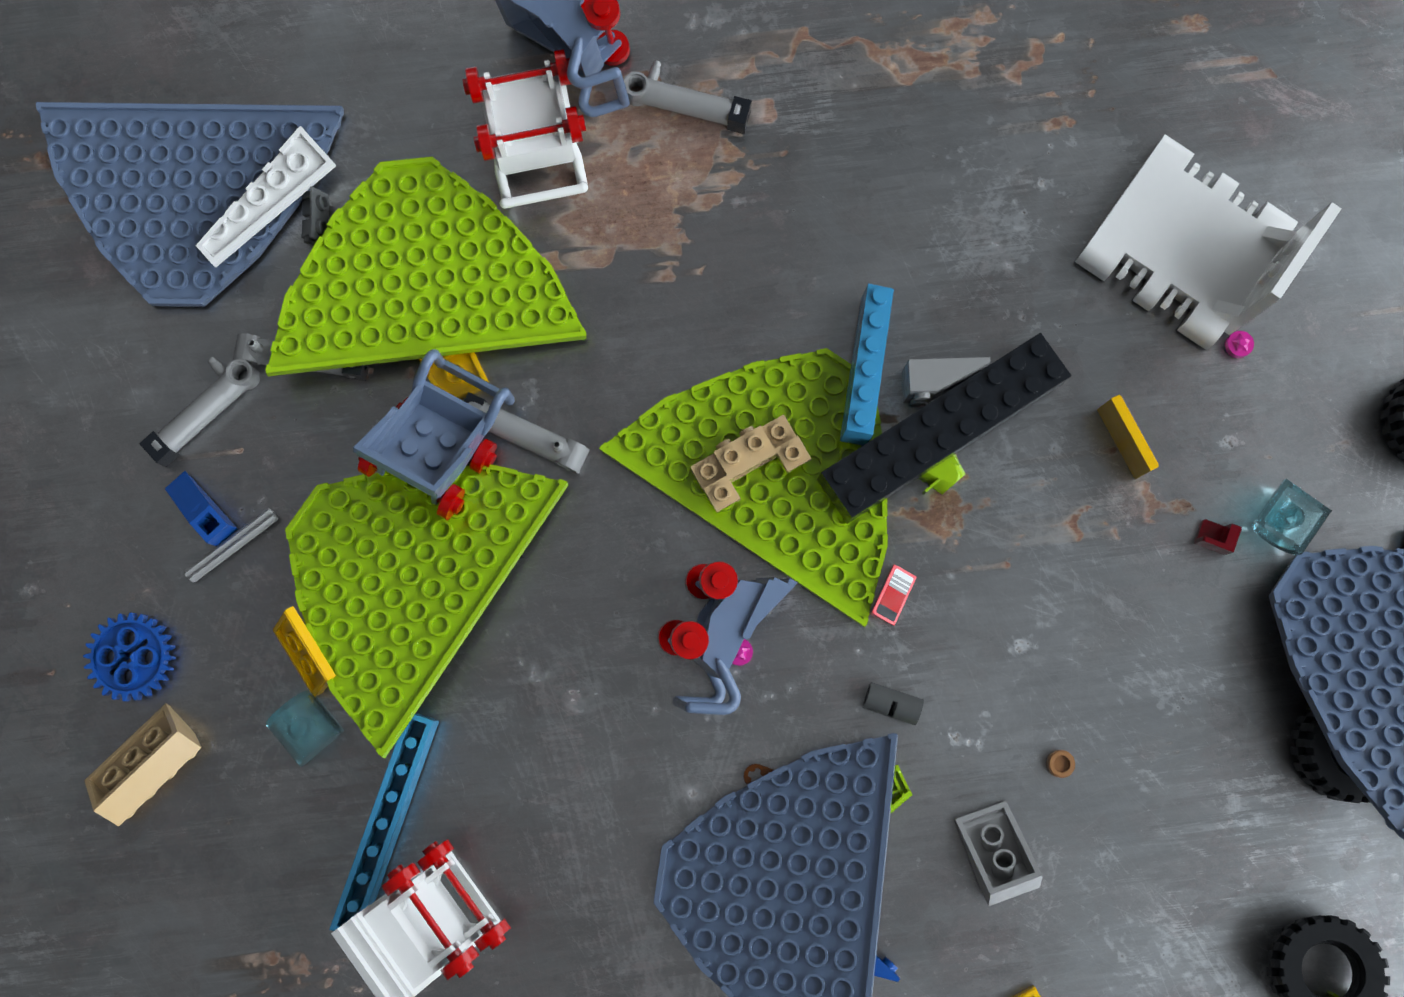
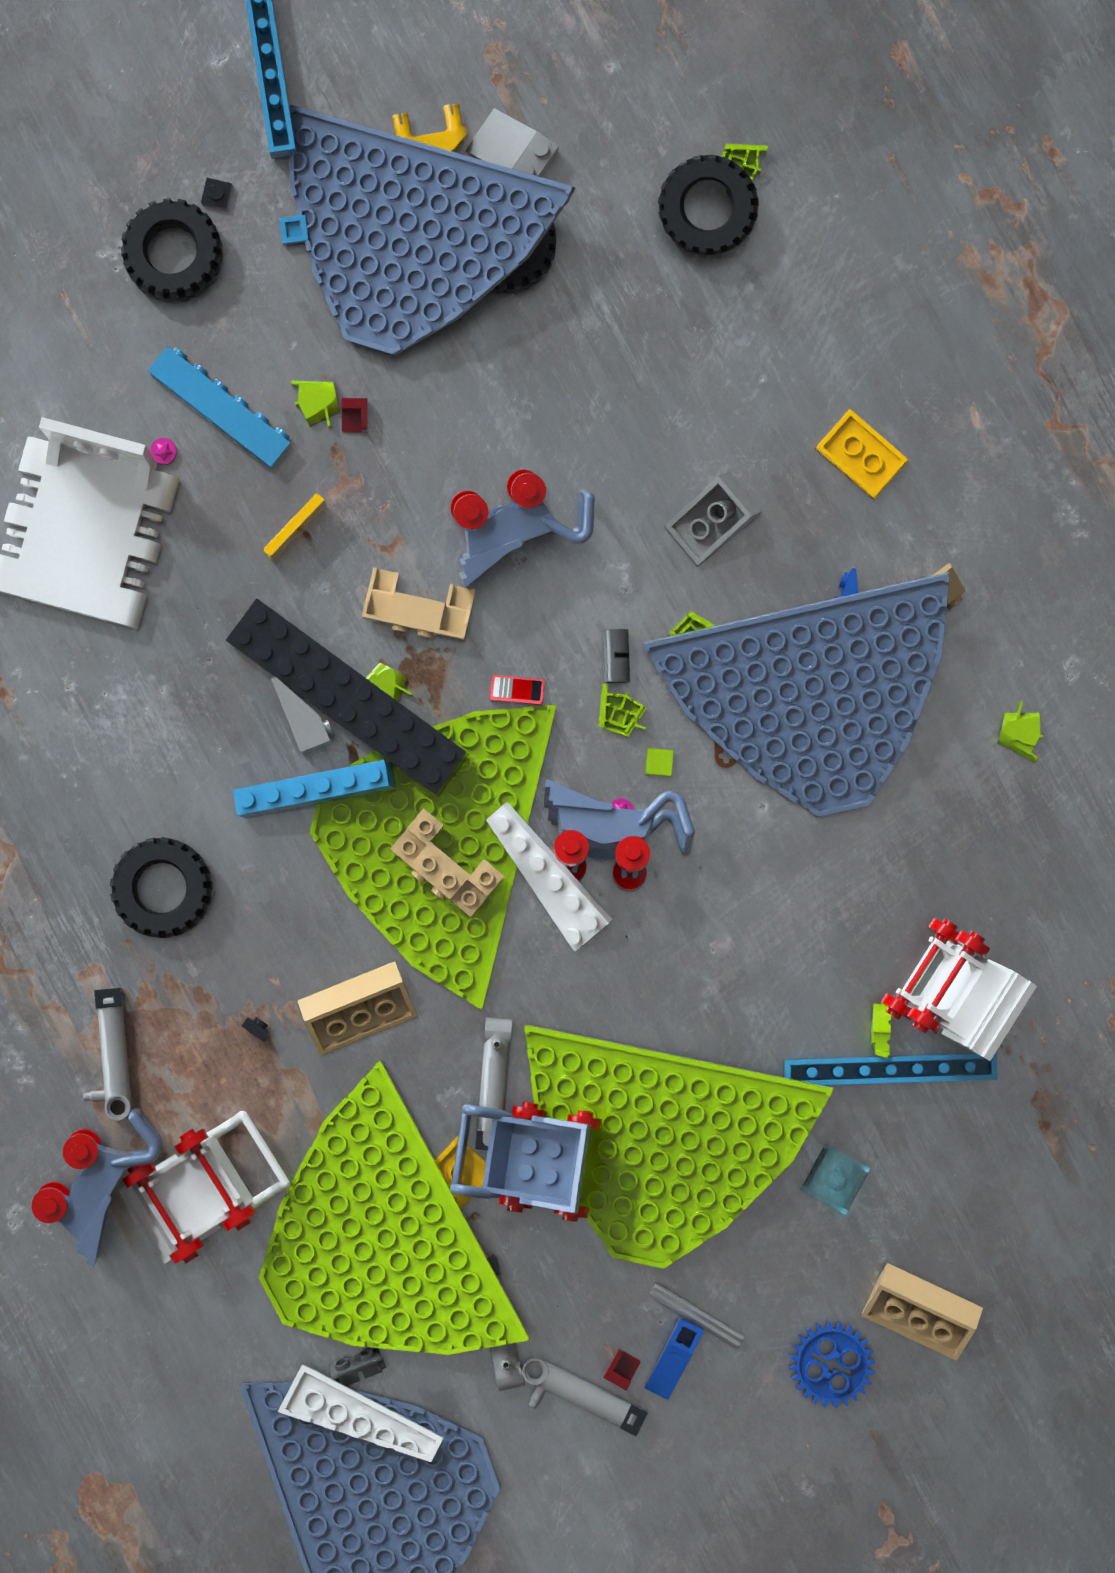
camera: 115 degrees left, 5 degrees up
yellow tile [273,606,336,697] -> none
medium nougat tile [1046,750,1075,778] -> none
clear light blue brick [1252,479,1332,555] -> none
none -> black tyre [110,837,213,938]
none -> dark azure brick [148,346,291,470]
none -> black plate [242,1016,270,1041]
none -> lime piece [291,380,340,428]
none -> tan slope [298,961,418,1056]
none -> tan bracket [361,567,476,640]
none -> sand blue piece [450,469,595,587]
none -> white wing [486,802,612,951]
none -> lime piece [599,683,647,737]
none -> dark red panel [603,1348,641,1391]
none -> lime tile [645,748,674,777]
none -> lime piece [871,1004,891,1058]

